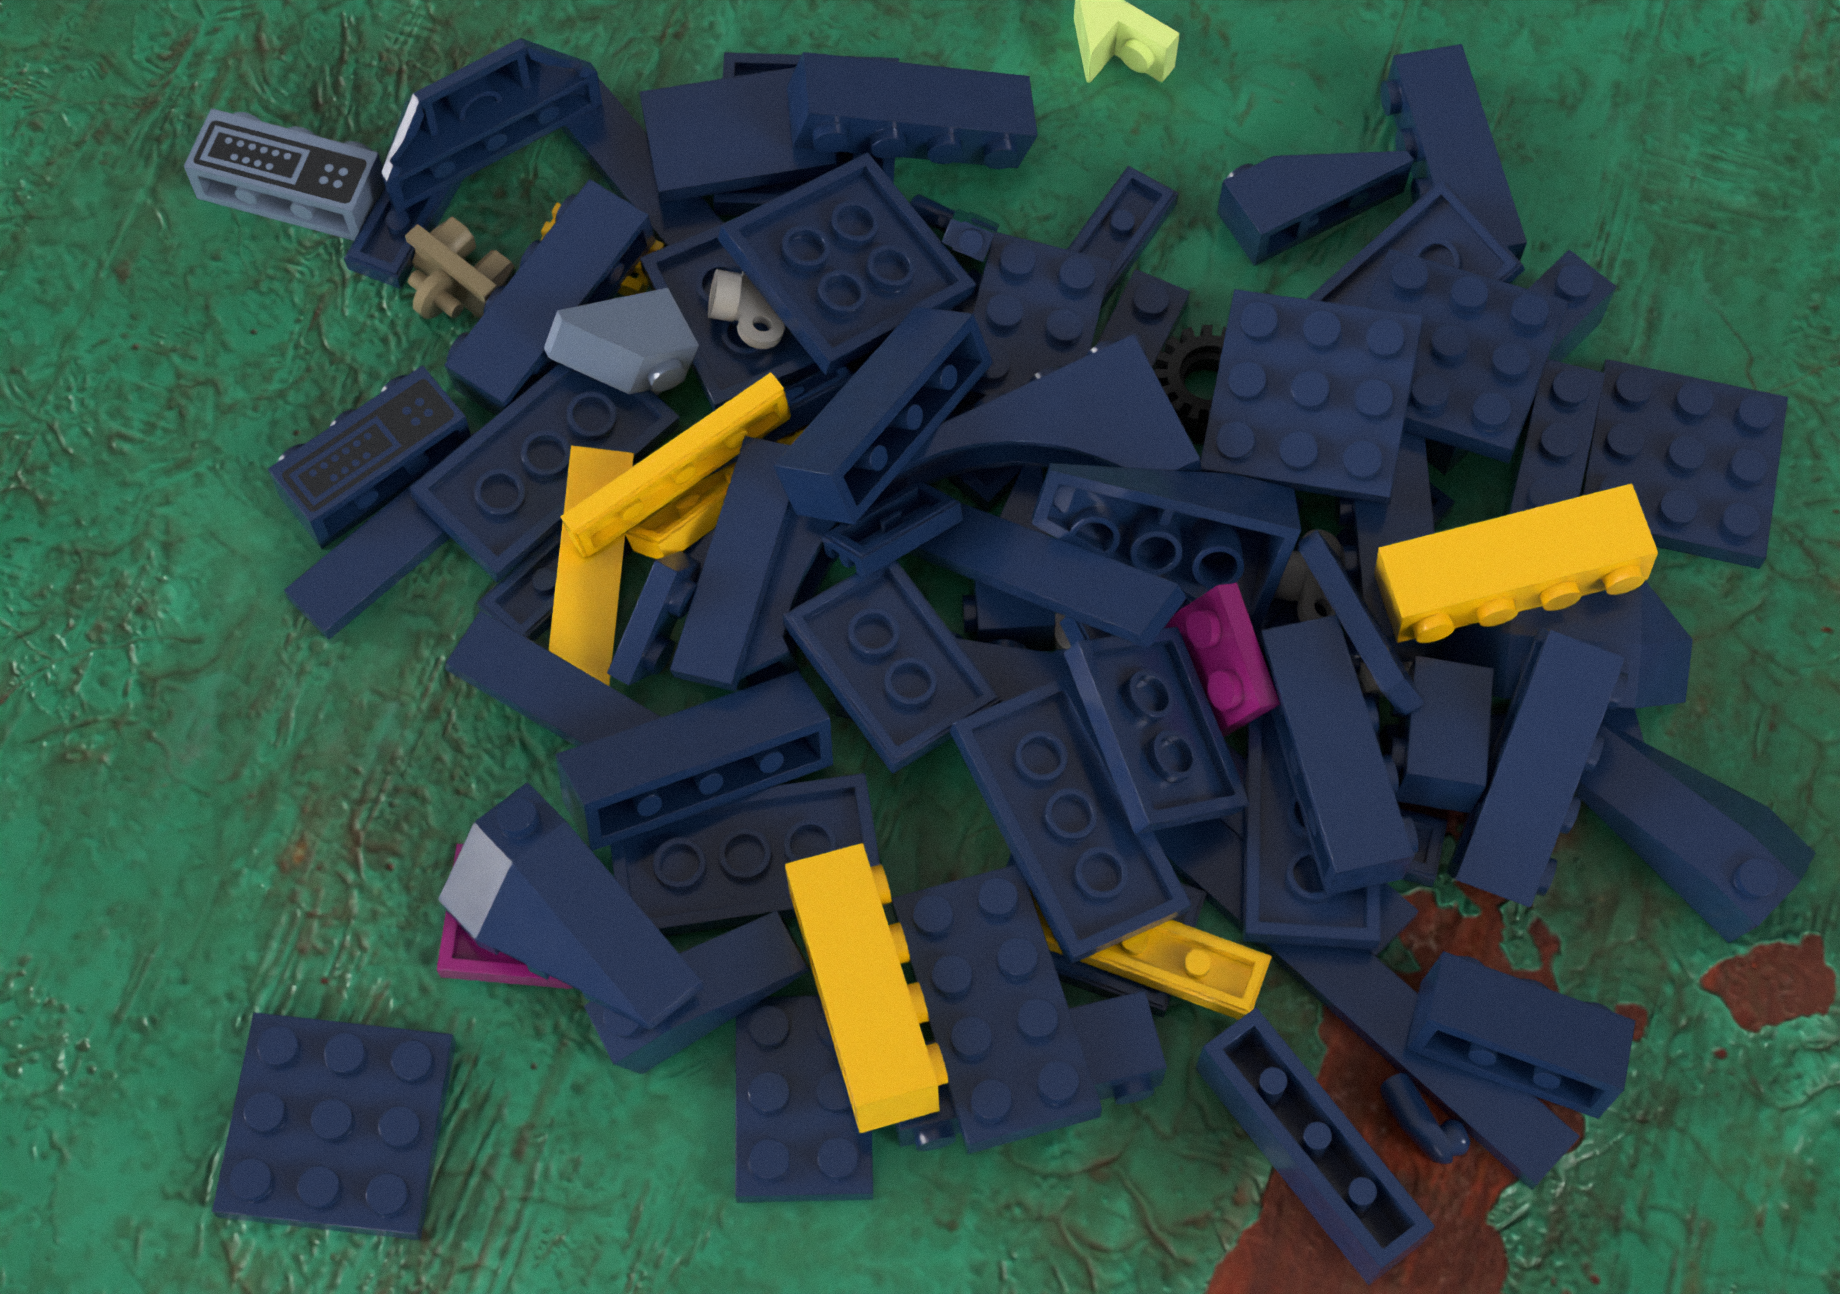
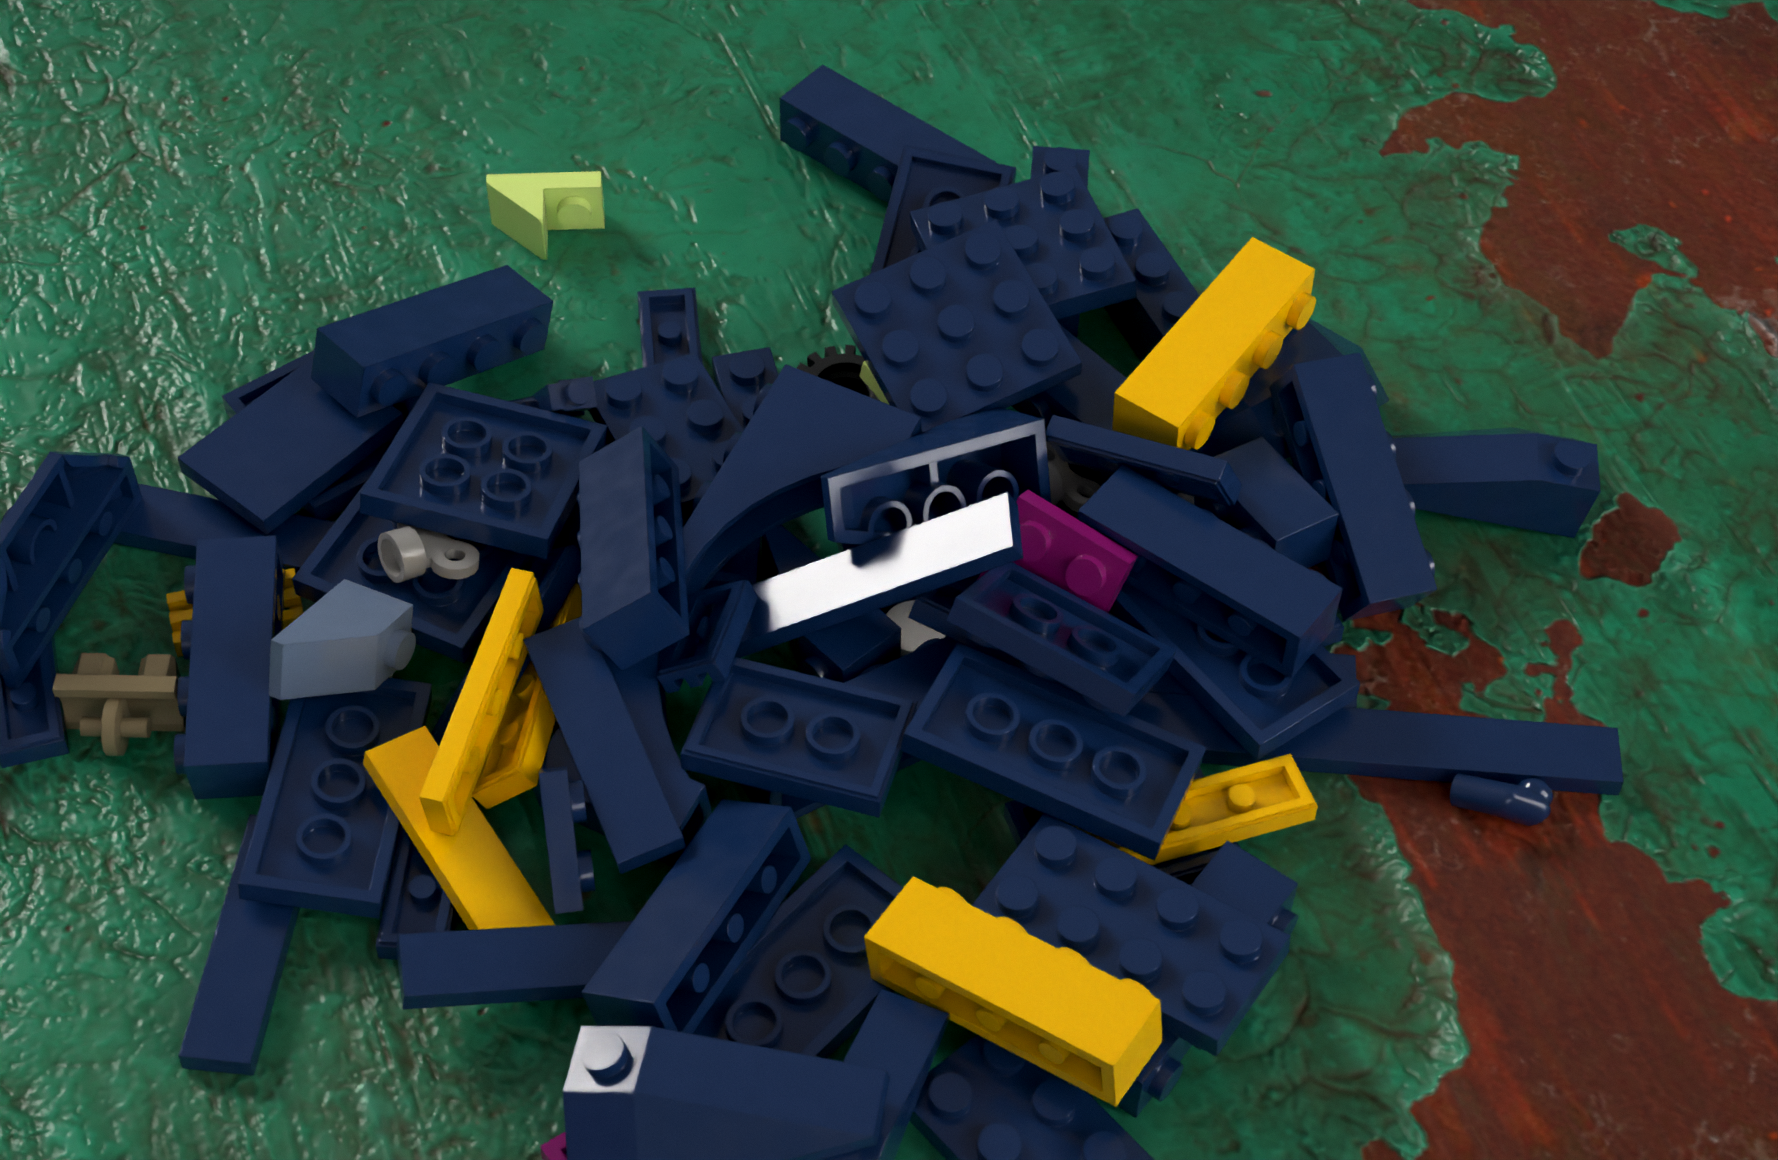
camera: 40 degrees left, 15 degrees down
dark blue brick [268,365,471,549] -> none
dark blue brick [1195,1007,1435,1285] -> none
dark blue slope [1217,151,1413,266] -> none
dark blue brick [1406,951,1636,1119] -> none
dark blue plate [1580,359,1788,569] -> none

